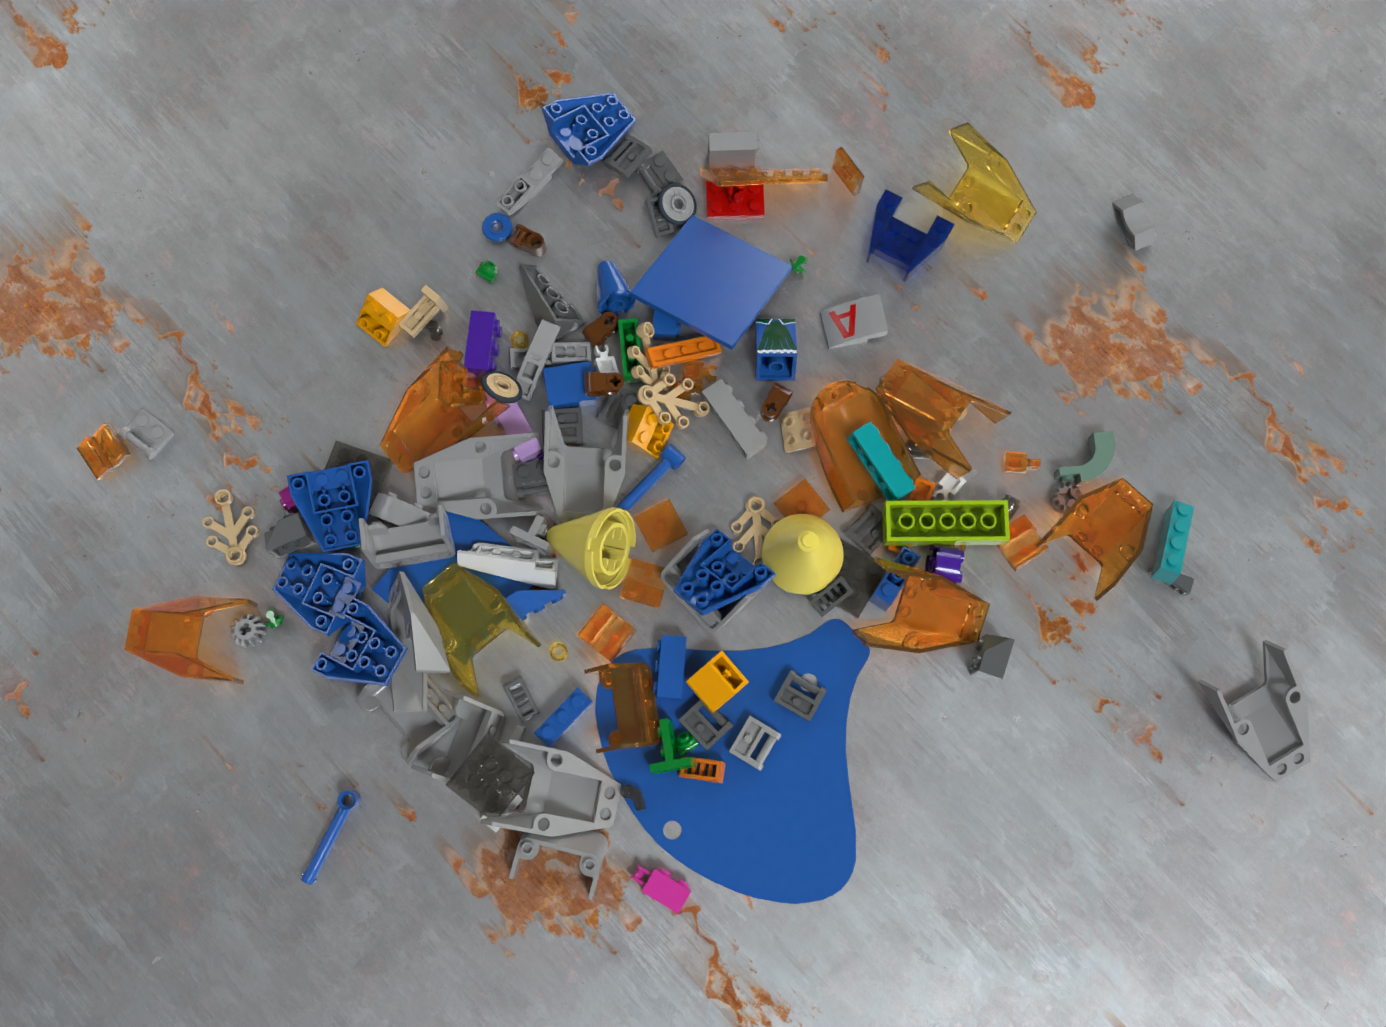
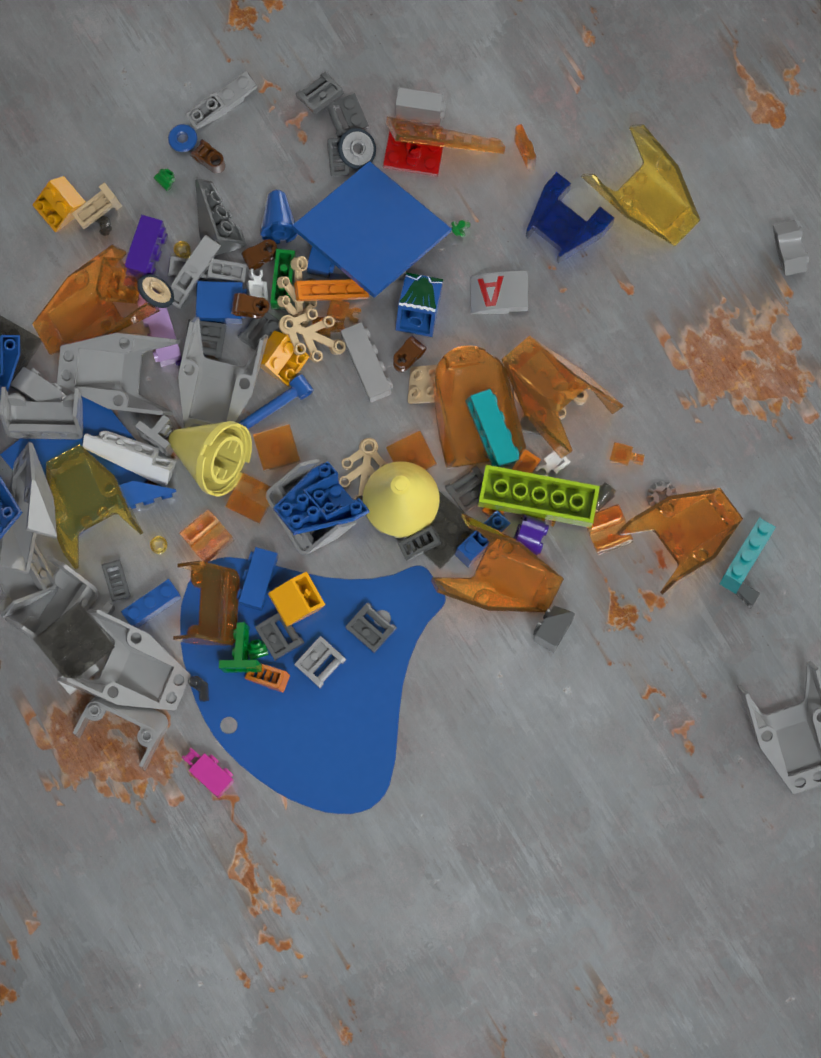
camera: 15 degrees right, 0 degrees up
dark grey plate [512,459,550,500] -> none
blue wedge [542,92,636,166] -> none
sand green arch [1054,431,1115,486] -> none

